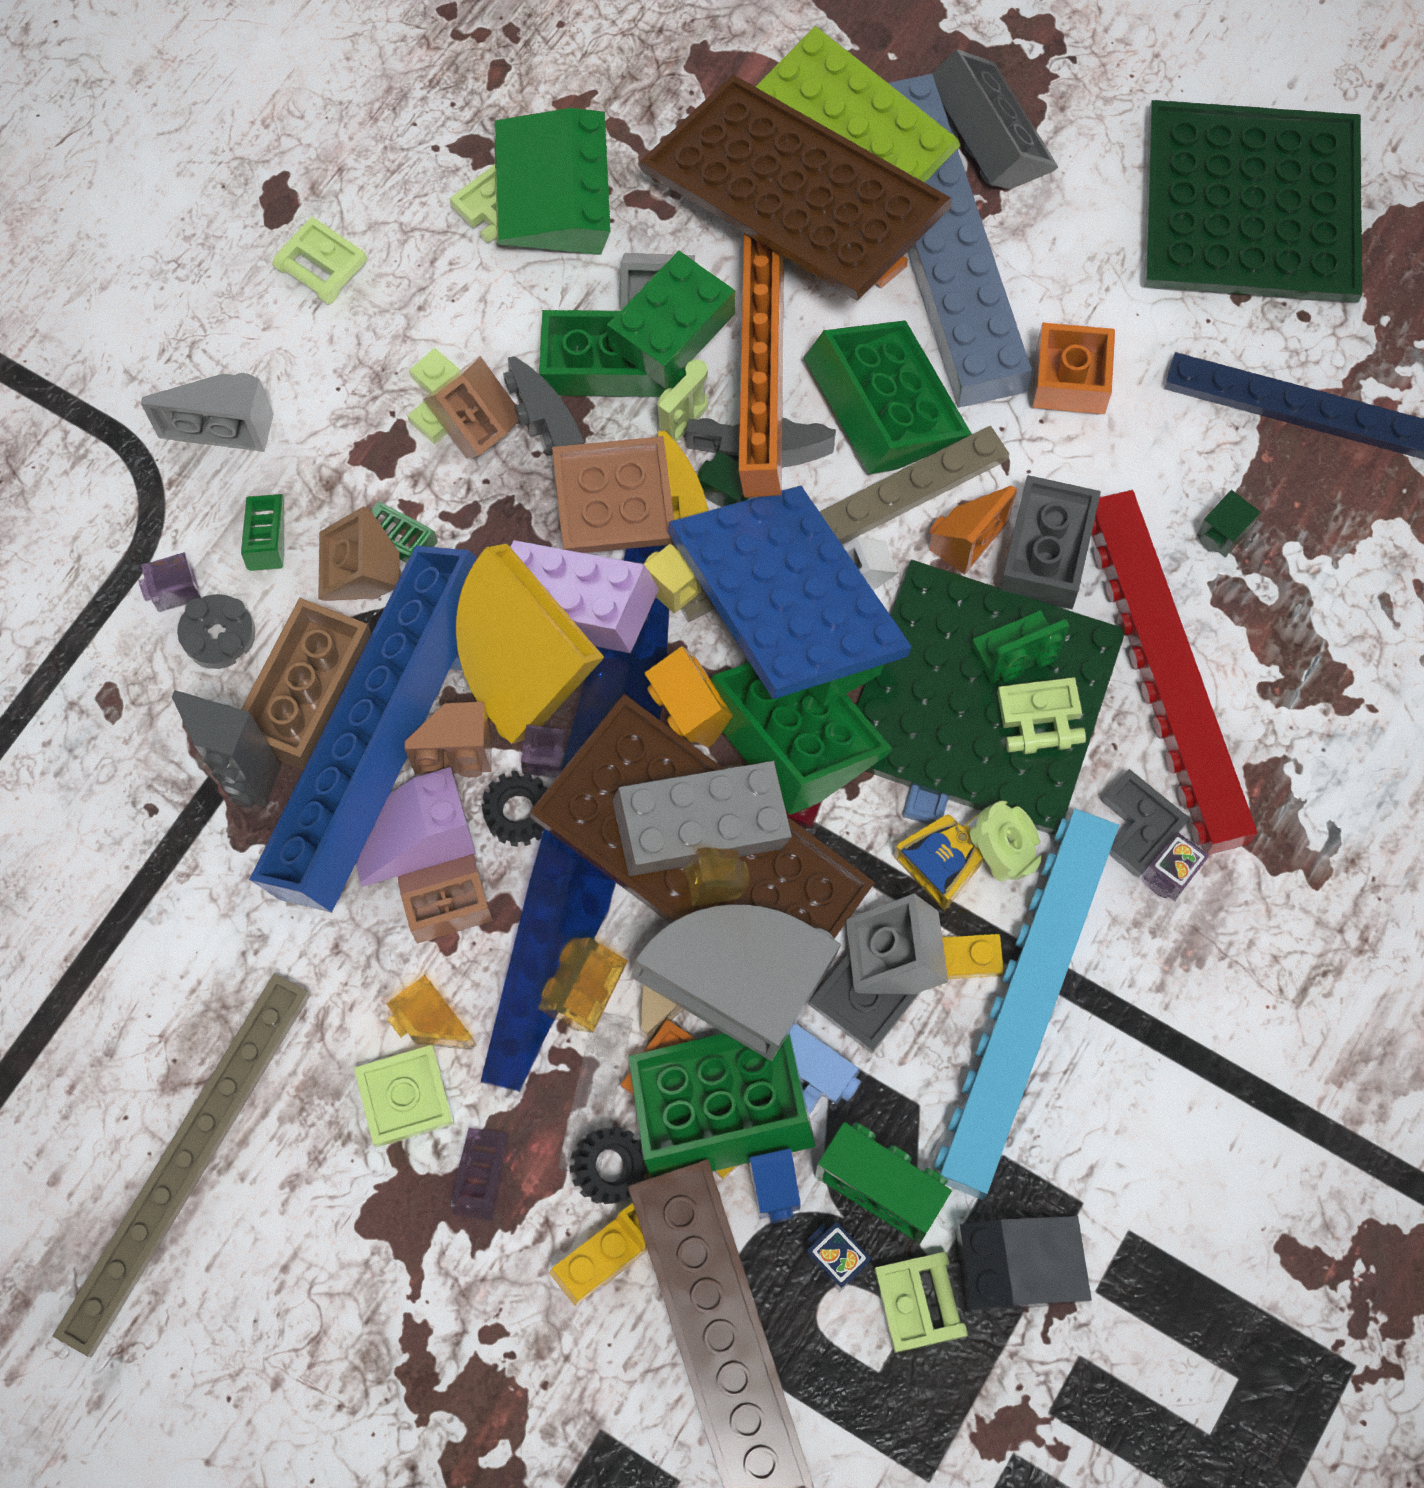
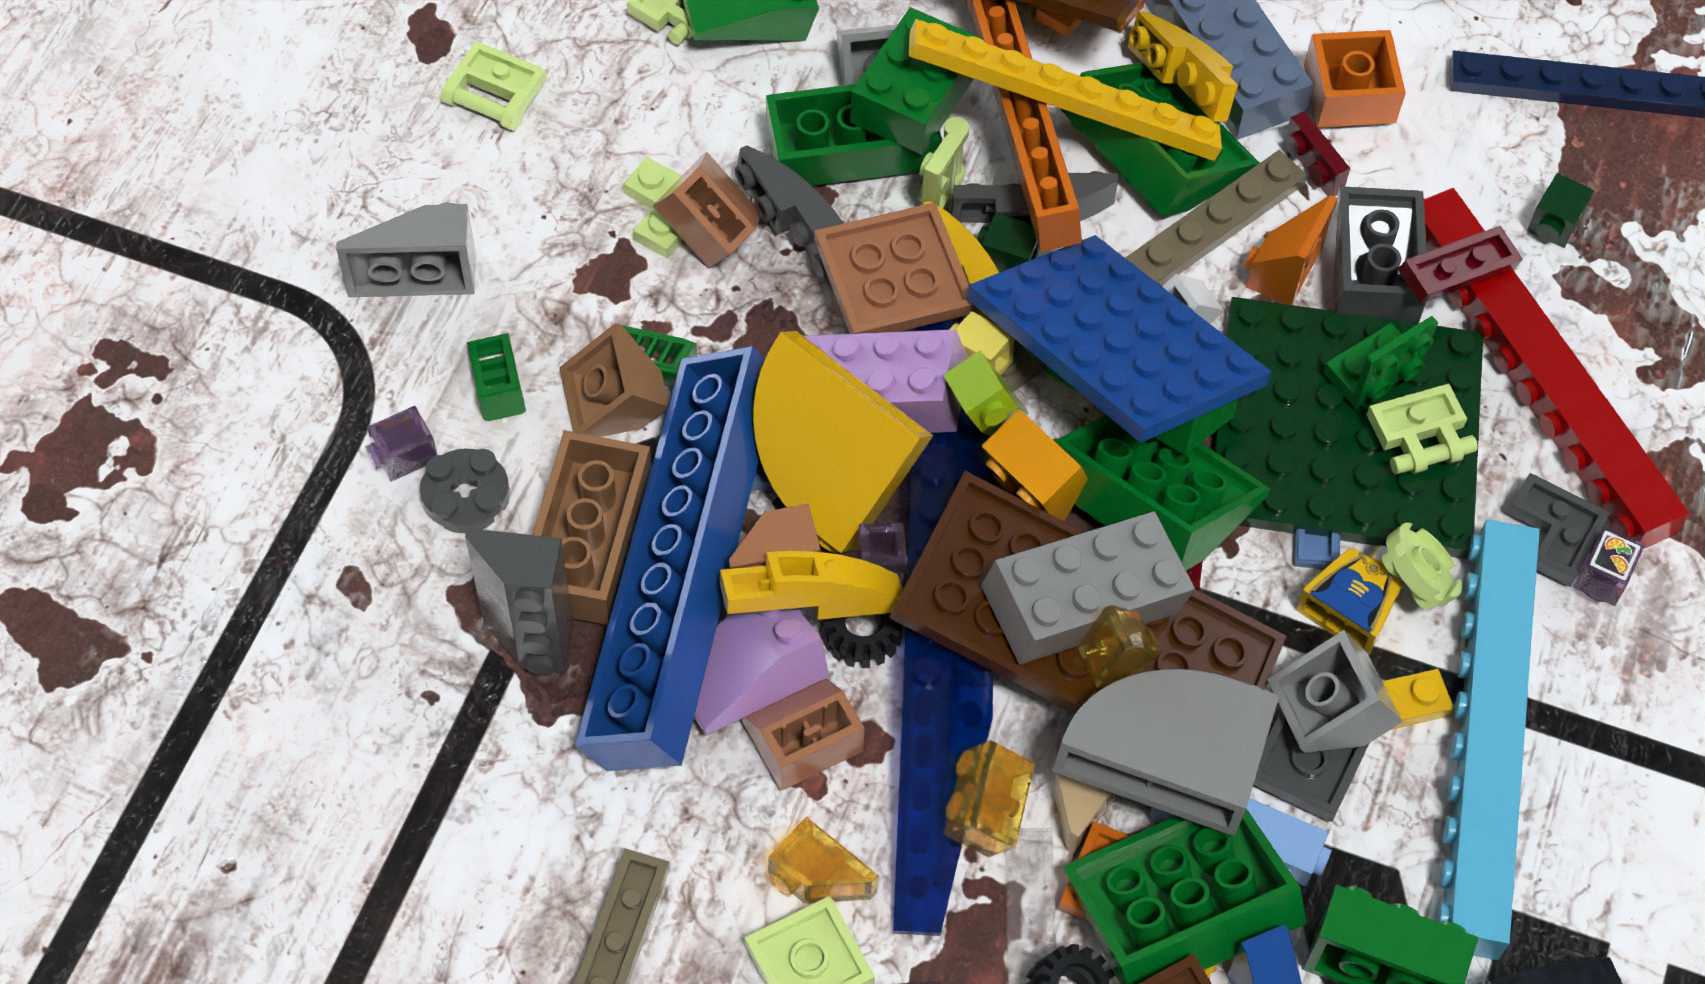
camera: 15 degrees left, 10 degrees down
none -> yellow slope [720,551,903,620]
none -> yellow plate [908,19,1222,161]
none -> lime slope [943,350,1029,436]
none -> yellow slope [1128,11,1238,122]
none -> dark red plate [1284,111,1351,196]
none -> plate [1398,225,1523,304]

